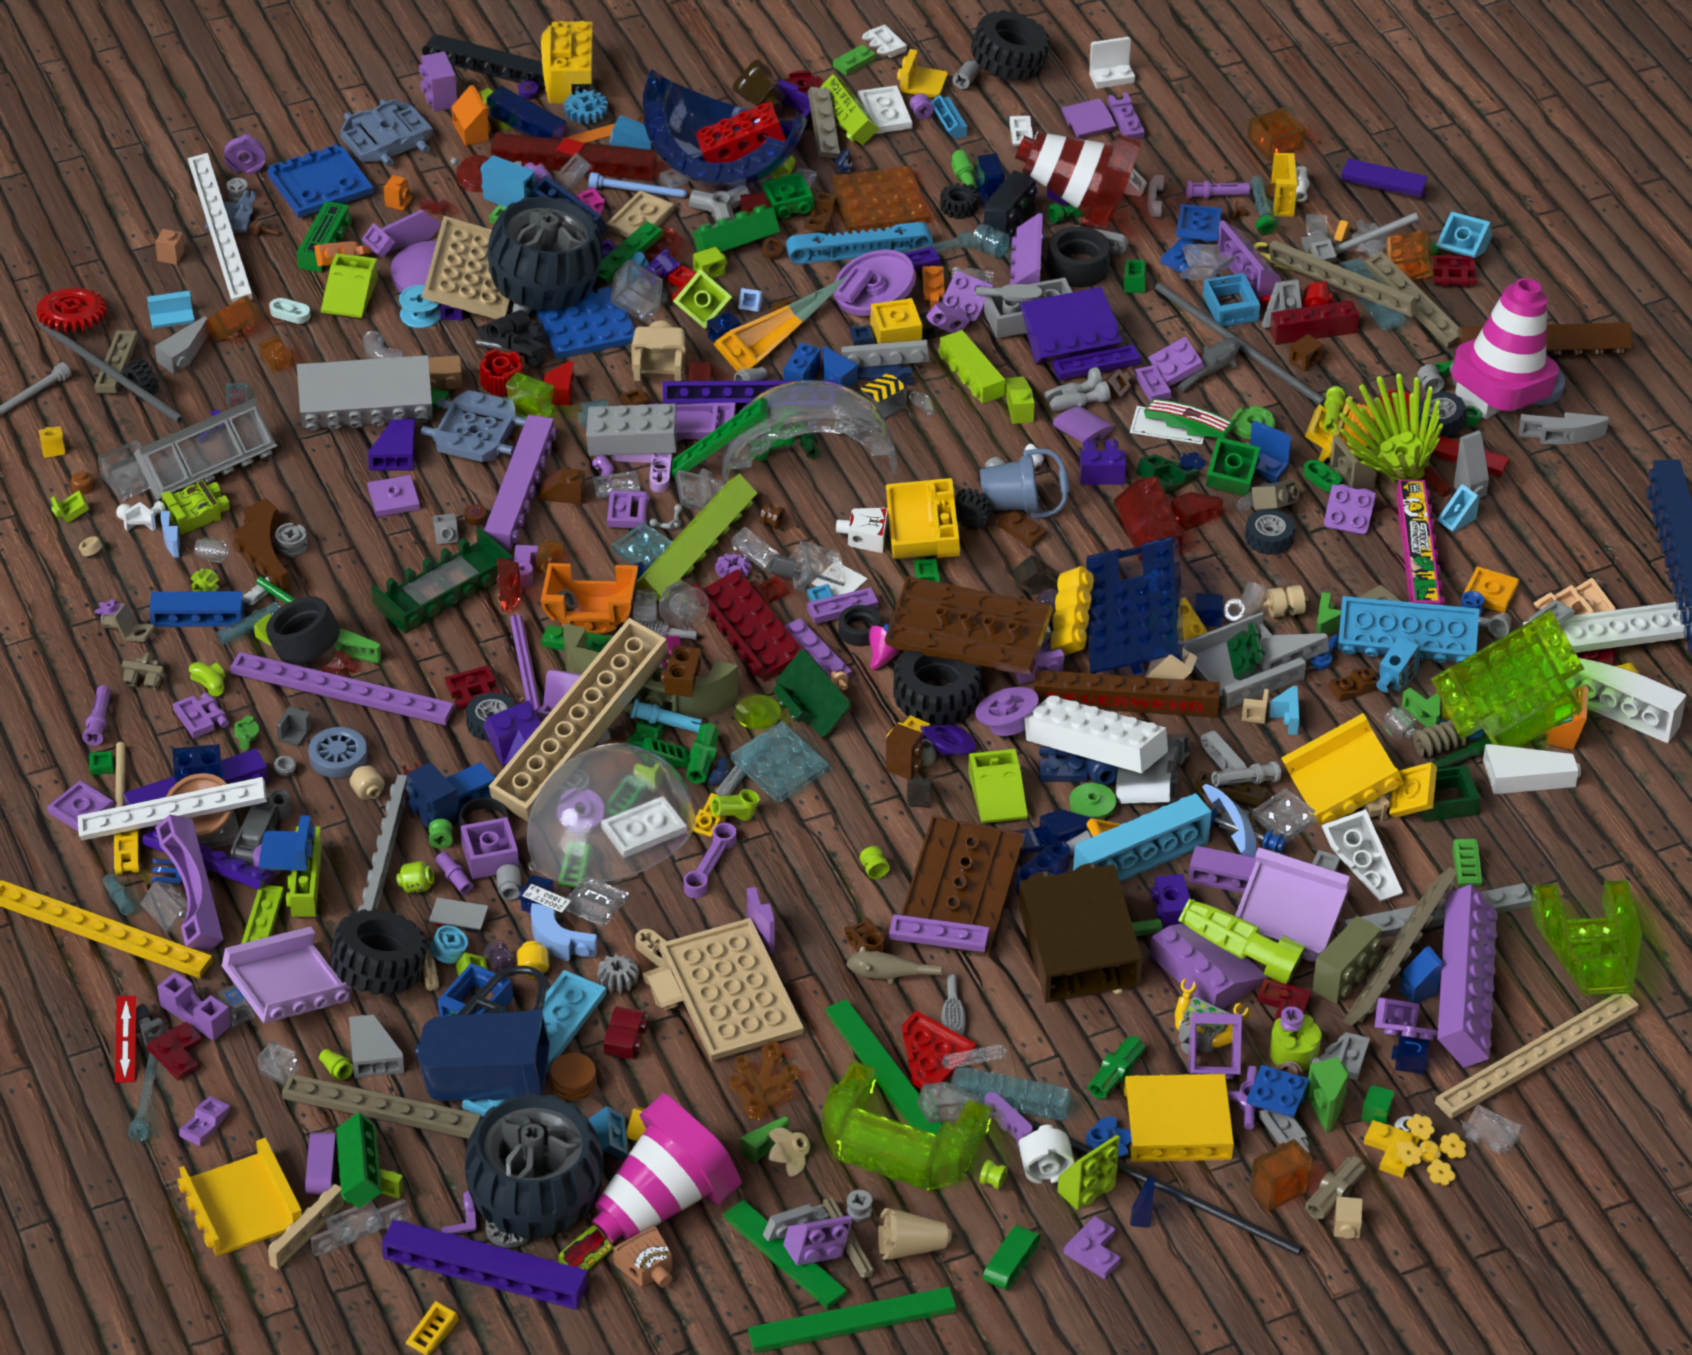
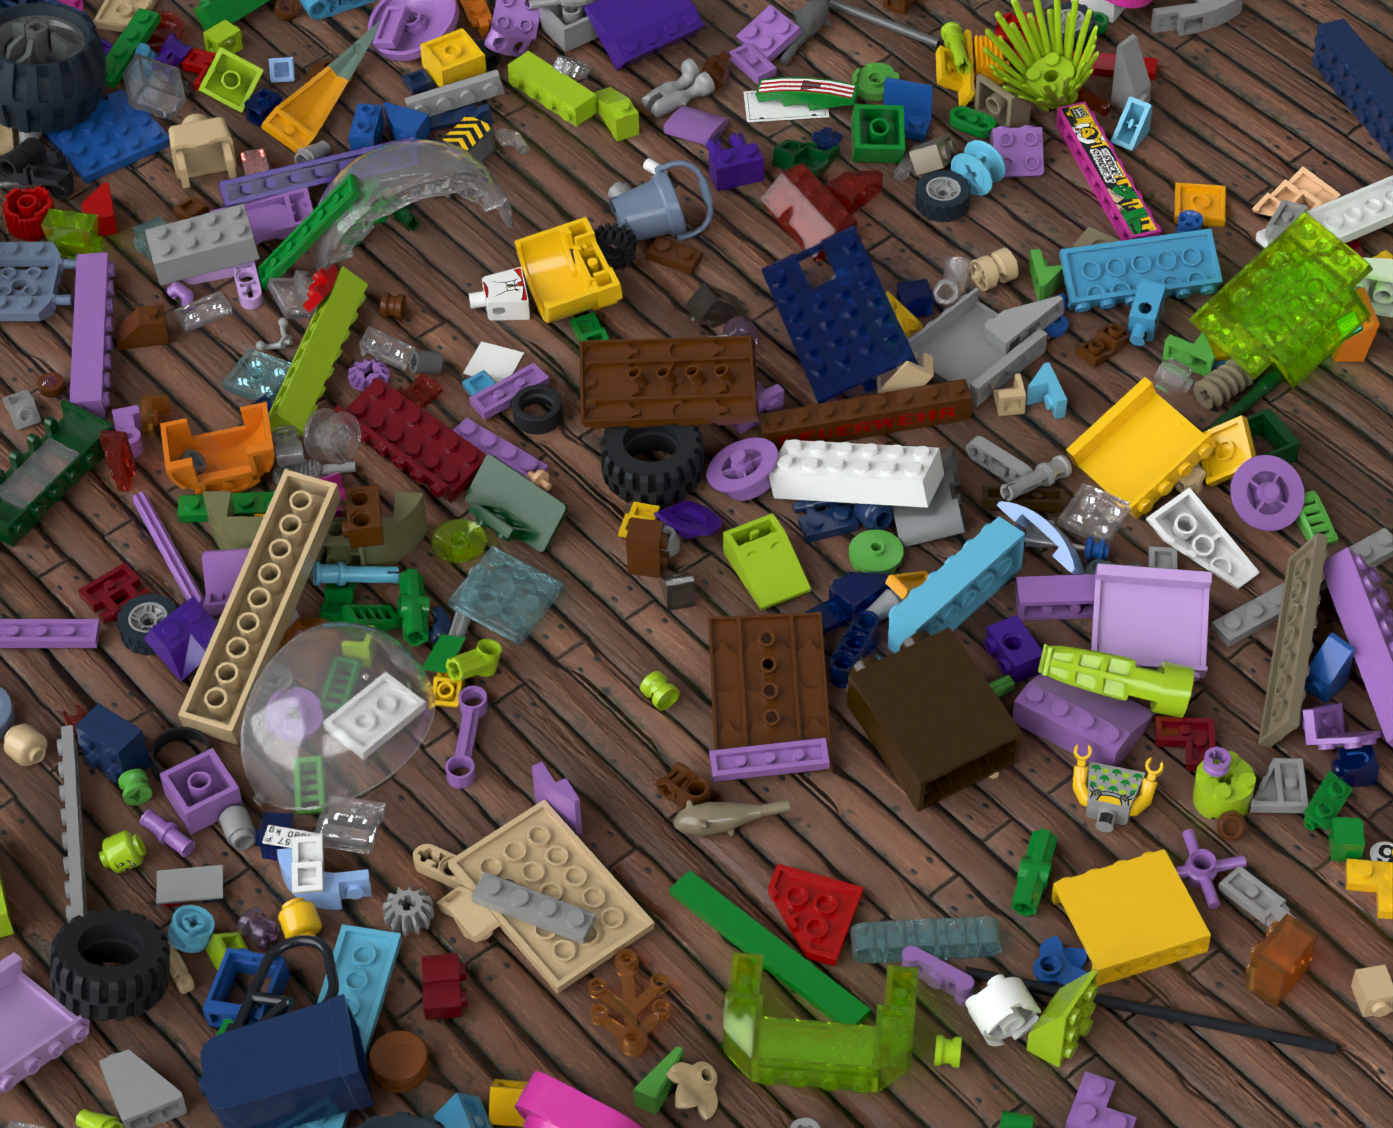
camera: 15 degrees left, 5 degrees up
blue brick [446,762,495,813] -> none
medium lavender plate [607,490,650,531] -> none
clear bracket [789,541,846,592] -> none
dark pink hat [869,624,900,670] -> none
clear slope [917,1082,980,1123] -> none
light grey piece [941,974,966,1035] -> none
clear axle [942,1044,1007,1069] -> none
yellow brick [1050,566,1094,656] -> none
dark purple plate [1052,345,1141,381] -> none
clear blue slope [1130,1175,1155,1228] -> none
medium lavender window [1188,1012,1242,1079] -> none
dark green plate [1226,622,1265,681] -> none
blue bracket [1246,1065,1309,1117] -> none
dark tan piece [1305,1156,1366,1220] -> none
bright green slope [1307,1057,1349,1133] -> none
olive brick [1312,916,1382,1004] -> none
light grey bar [1478,613,1511,638] -> none
white slope [1483,744,1581,794] -> none
none -> white slope [291,835,324,894]
none -> red slope [302,265,338,313]
none -> green sticker [422,634,466,673]
none -> light grey plate [472,872,596,944]
none -> clear beam [553,55,591,79]
none -> medium azure piece [951,140,1006,196]
none -> medium lavender wheel [1230,455,1304,531]
none -> green hinge [1303,771,1353,831]

